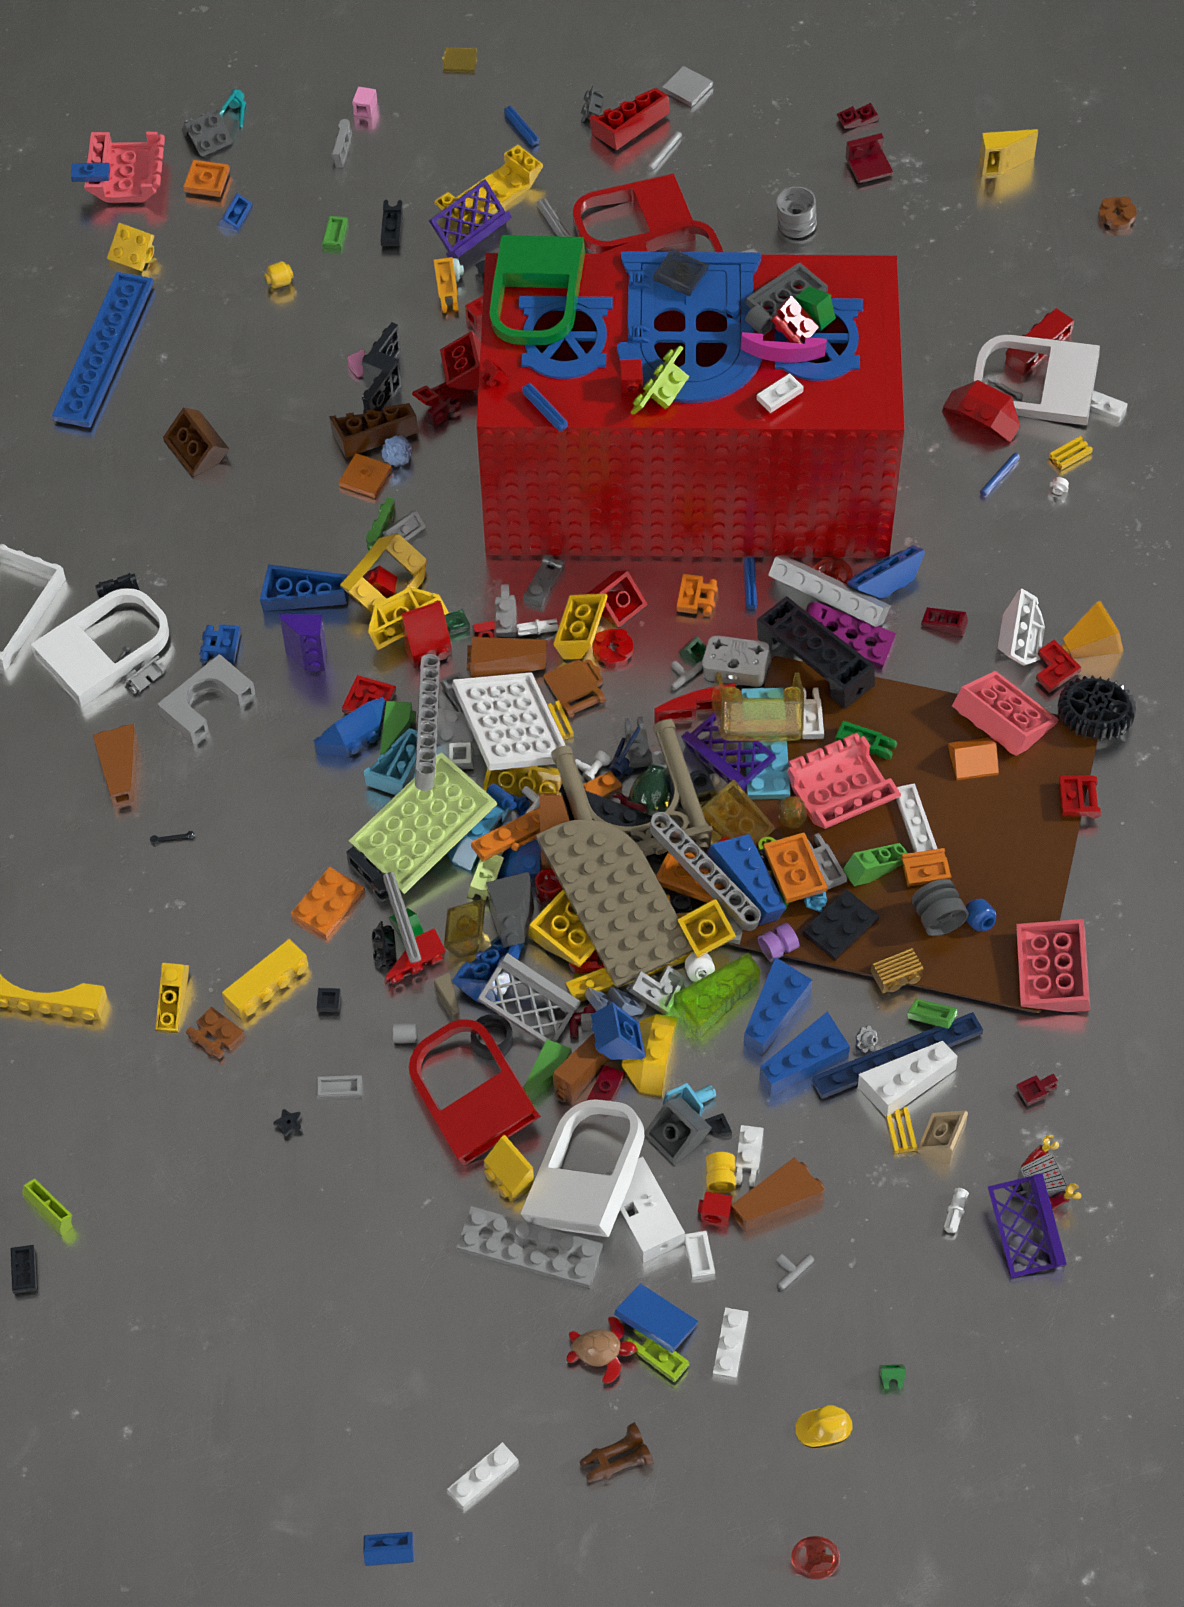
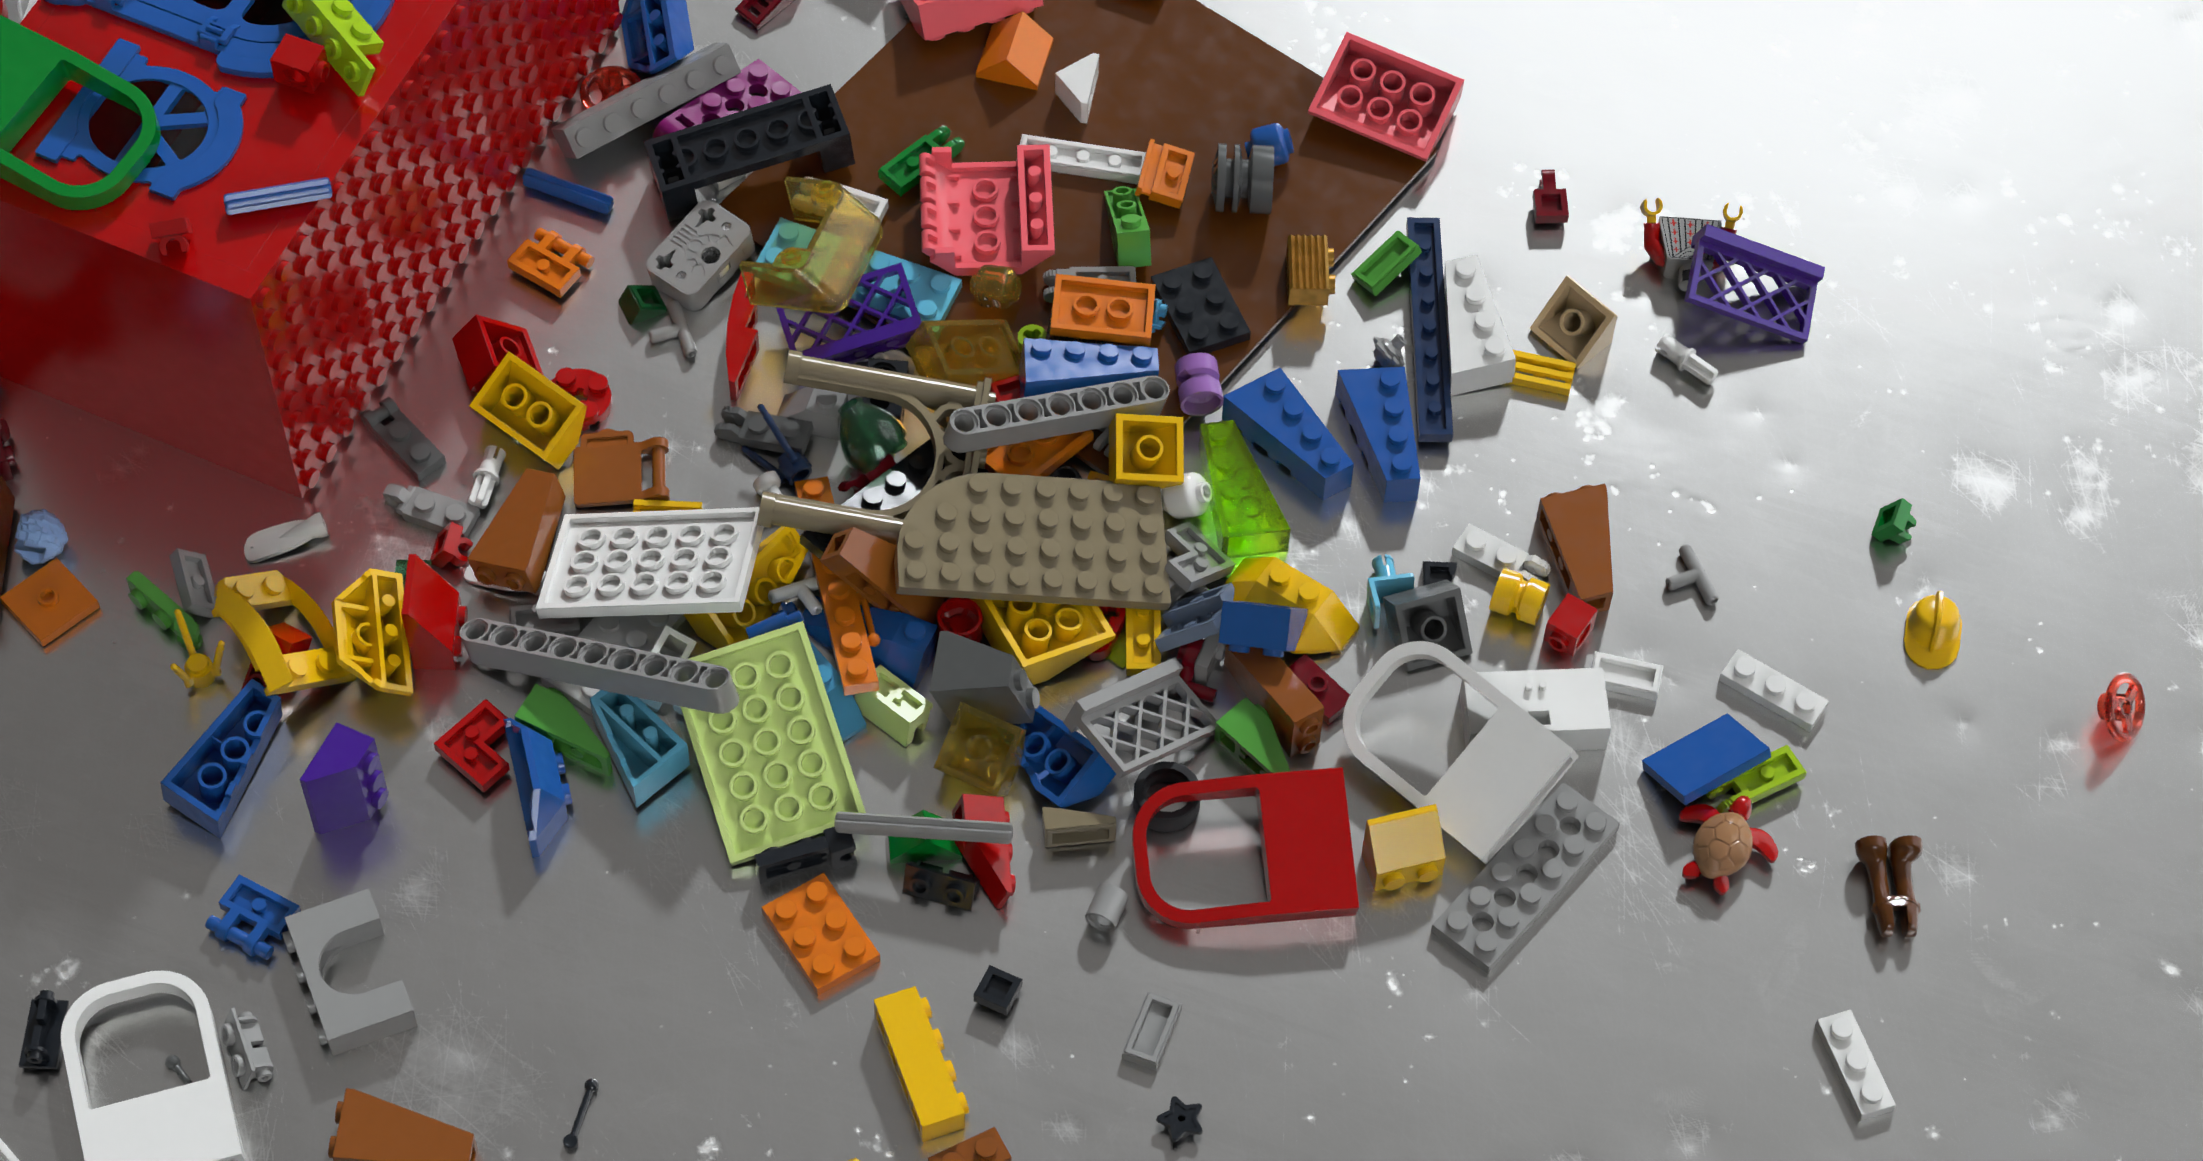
camera: 70 degrees left, 0 degrees up
none -> yellow plant [170,609,225,689]
none -> white piece [244,512,329,563]
none -> white slope [1055,53,1099,124]

